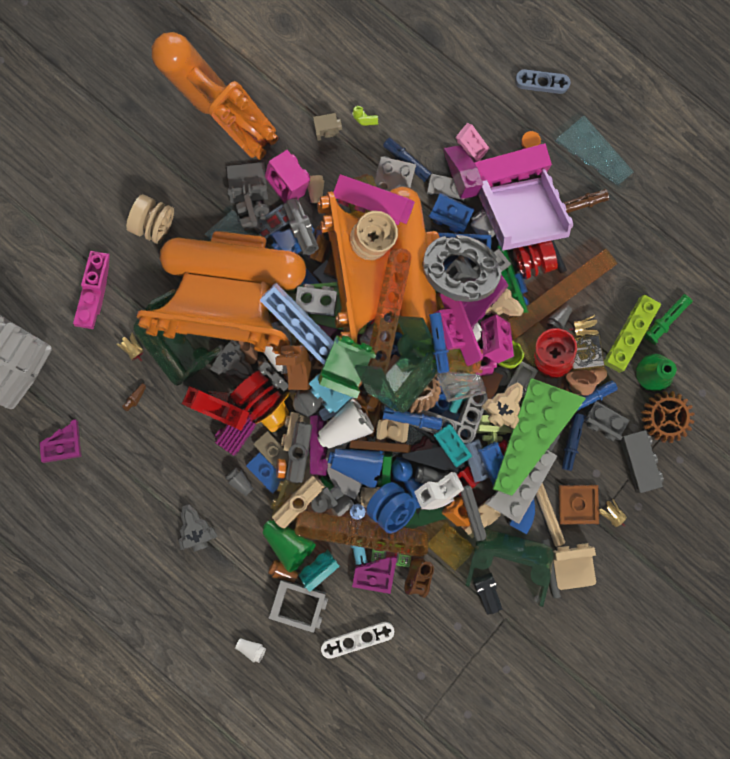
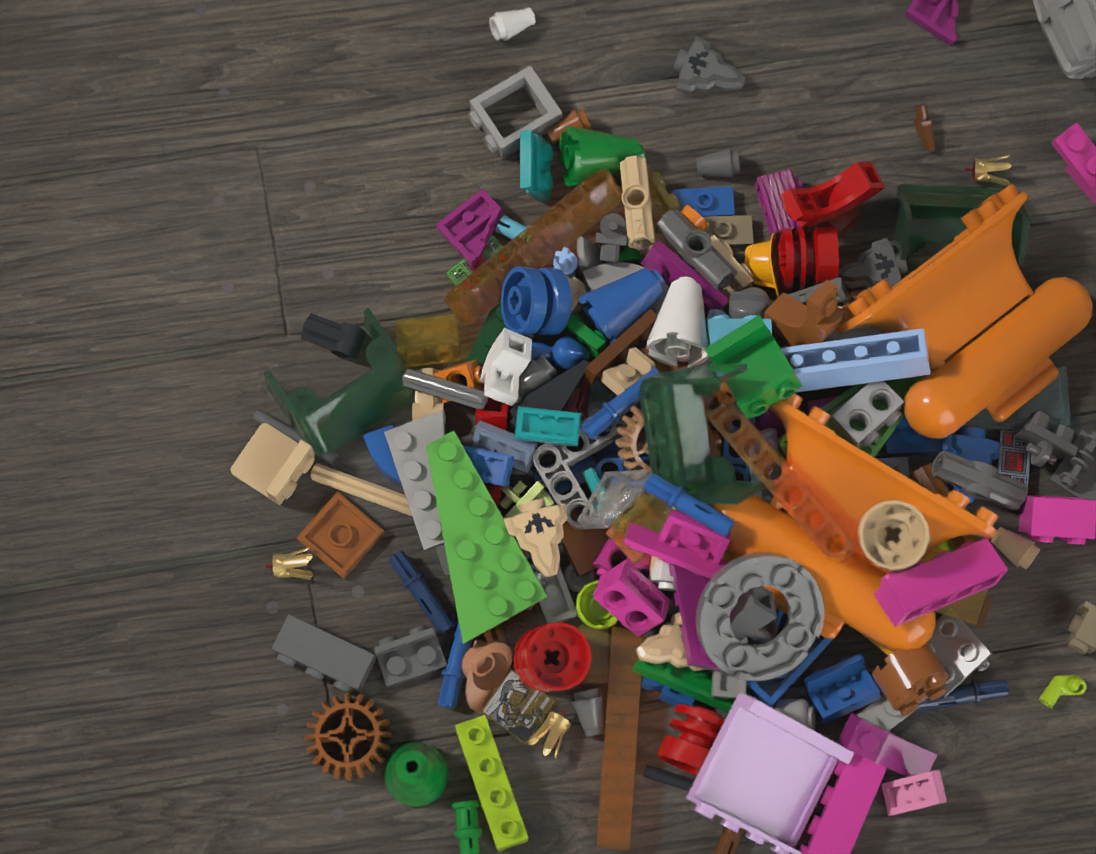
camera: 125 degrees right, 10 degrees down
white beam [321,622,394,658] -> none
reddish brown piece [404,558,434,598] -> none
none -> dark orange brick [872,643,949,716]

